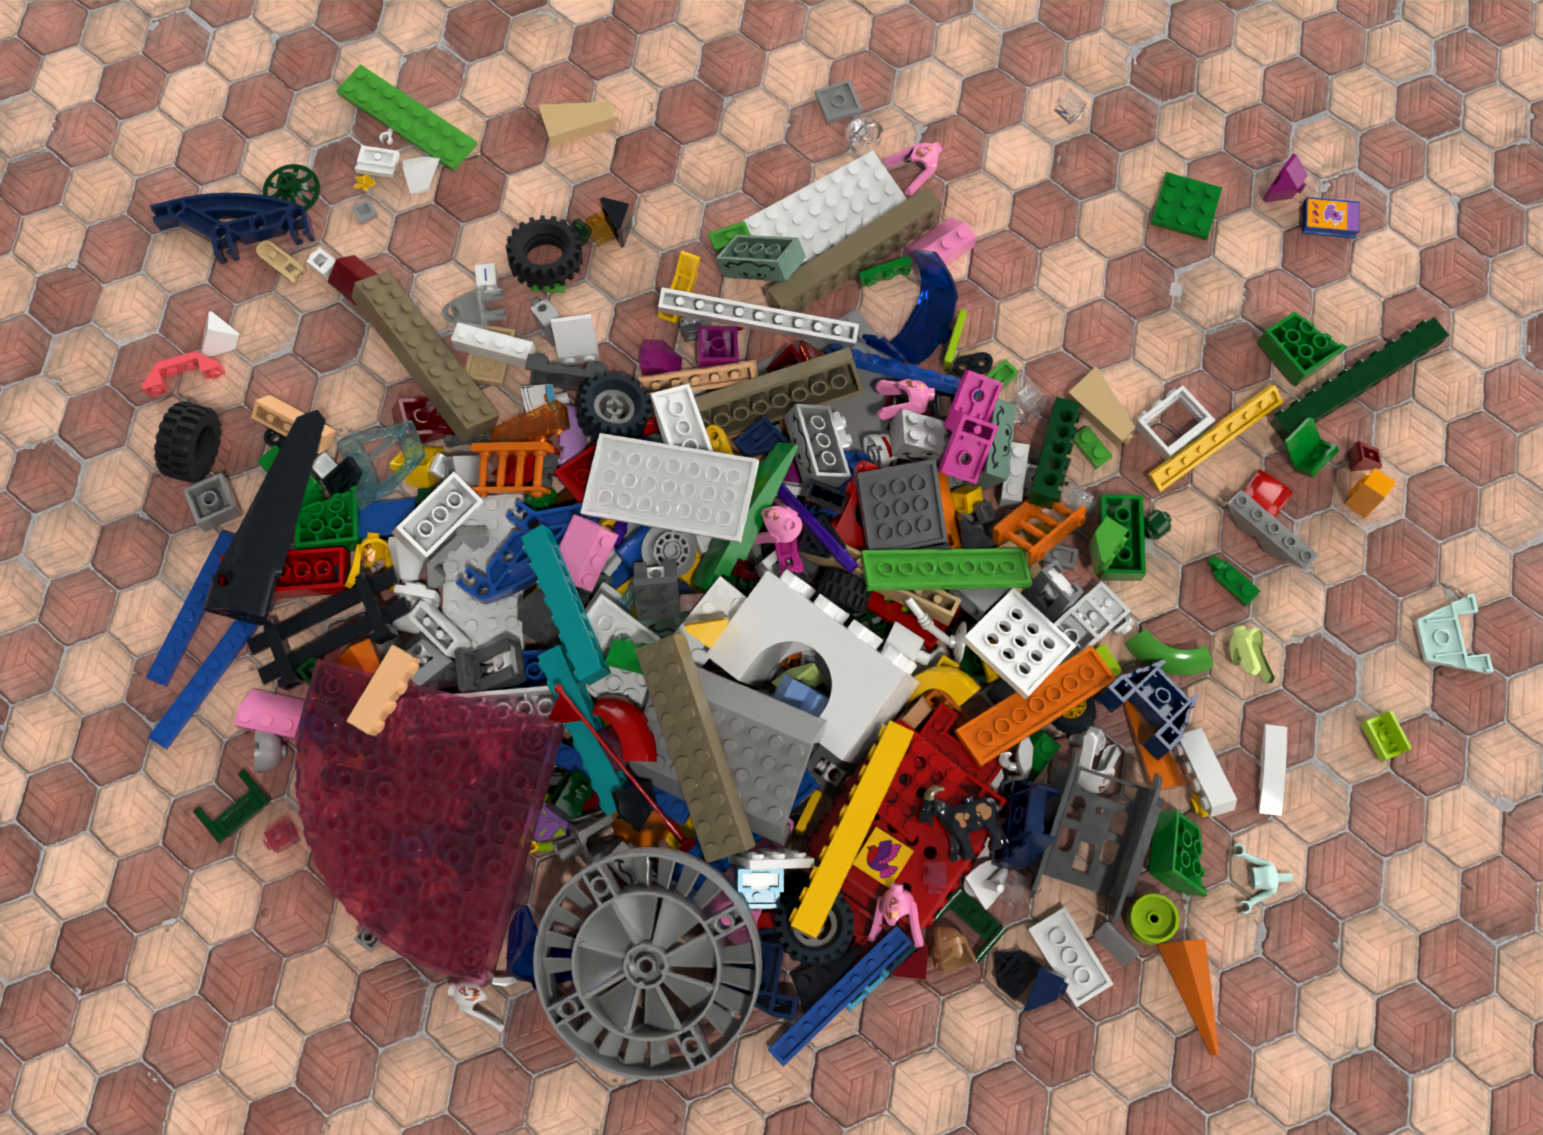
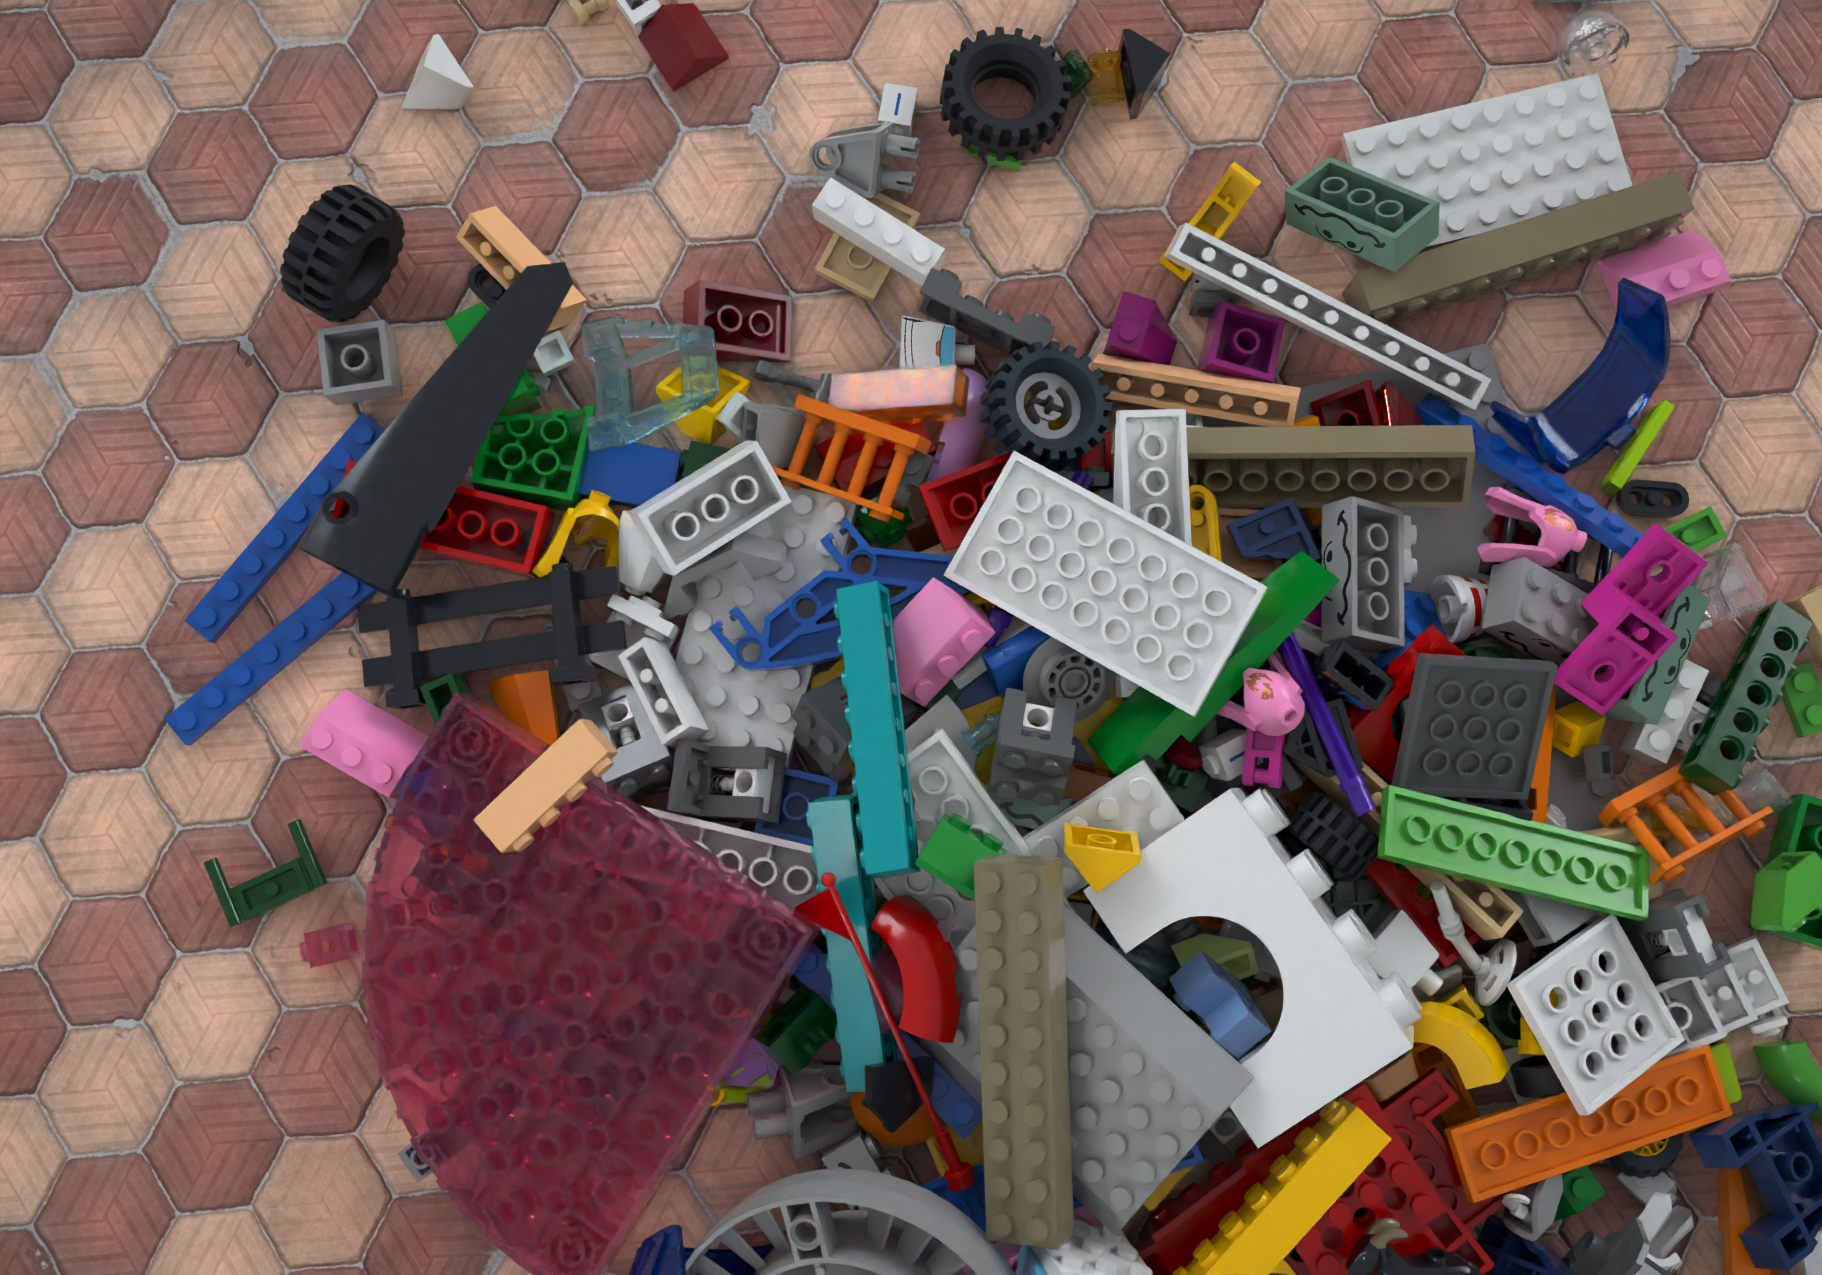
camera: 15 degrees right, 10 degrees up
coral slope [142,351,226,397] -> none
light grey cylinder [254,730,286,773] -> none
black wing [321,457,362,498] -> none
dark tan brick [351,271,500,443] -> none
light grey torso [530,298,562,347] -> none
white slope [550,314,600,367] -> none
bright green plate [708,221,750,253] -> none
green plate [858,256,912,288] -> none
bright pink piece [882,142,942,196] -> none
black slope [955,510,995,549] -> none
light grey plate [1037,539,1079,571] -> none

